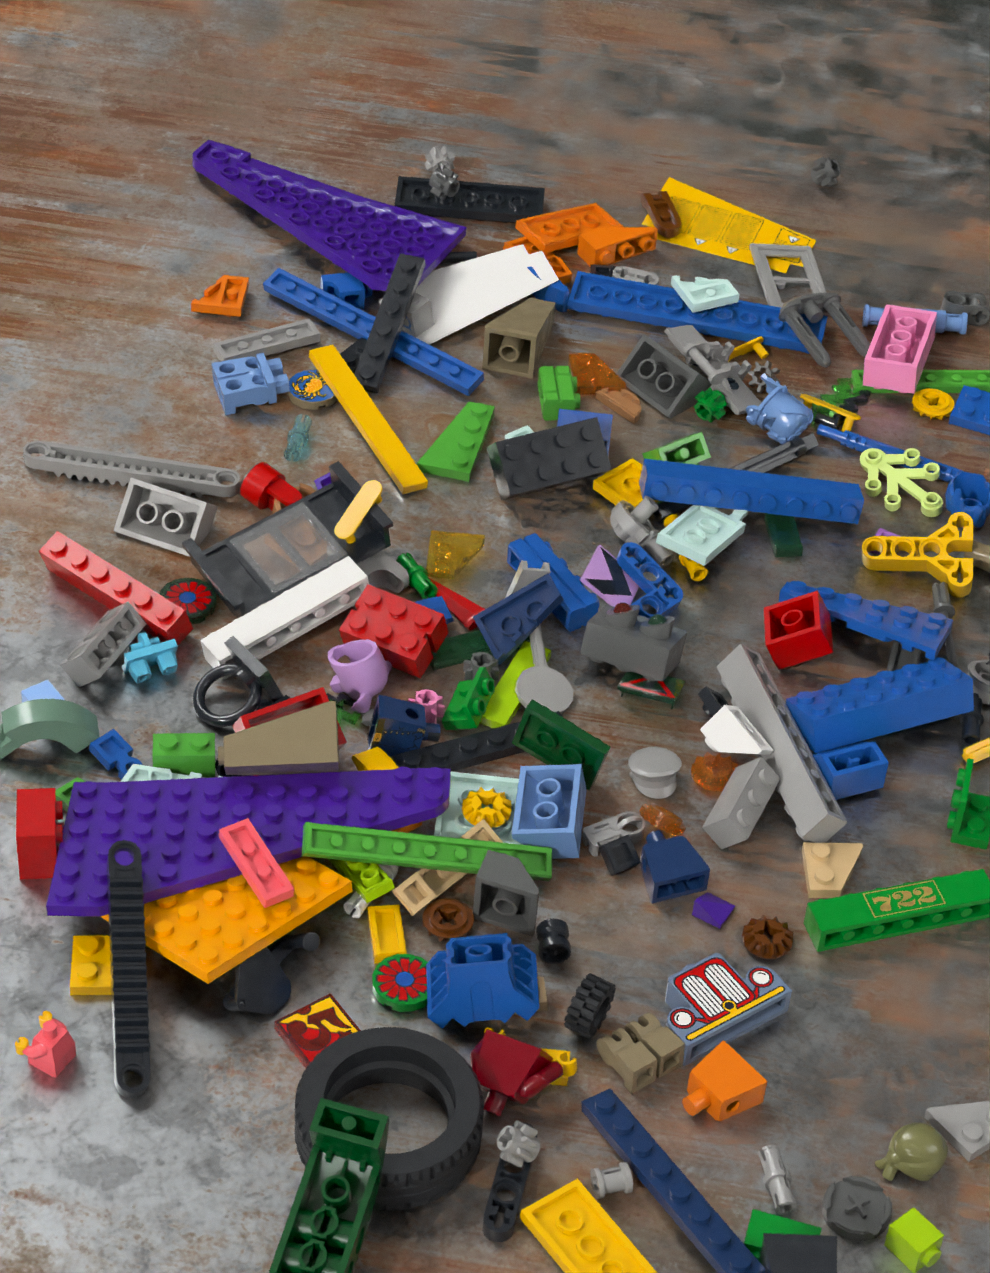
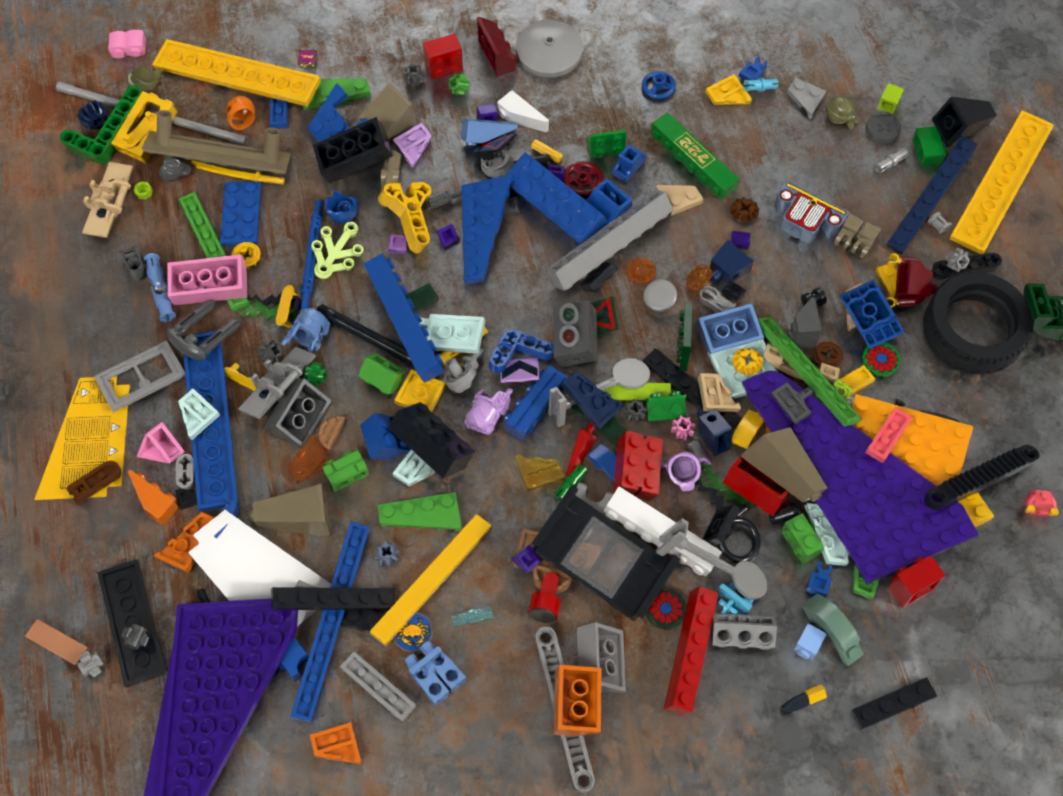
camera: 110 degrees left, 20 degrees up
tile [274,993,361,1068] -> none
yellow piece [334,480,383,544] -> none
orange tile [515,203,623,253] -> none
black tyre [564,973,616,1039] -> none
orange torso [682,1040,768,1121] -> none
white slope [700,705,774,755] -> none
light grey brick [702,757,780,849] -> none
red brick [764,590,833,670] -> none
none -> nougat tile [25,619,89,667]
none -> bright pink slope [136,422,185,464]
none -> sand blue gear [374,541,400,568]
none -> dark purple slope [436,224,460,248]
none -> lavender helmet [464,388,513,435]
none -> dark purple slope [547,165,565,181]
none -> orange slope [553,665,602,736]
none -> dark red plate [562,161,604,197]
none -> blue brick [612,144,647,183]
none -> light grey piece [656,518,767,600]
none -> tan wing [698,373,741,412]
none -> dark grey plate [771,382,813,425]

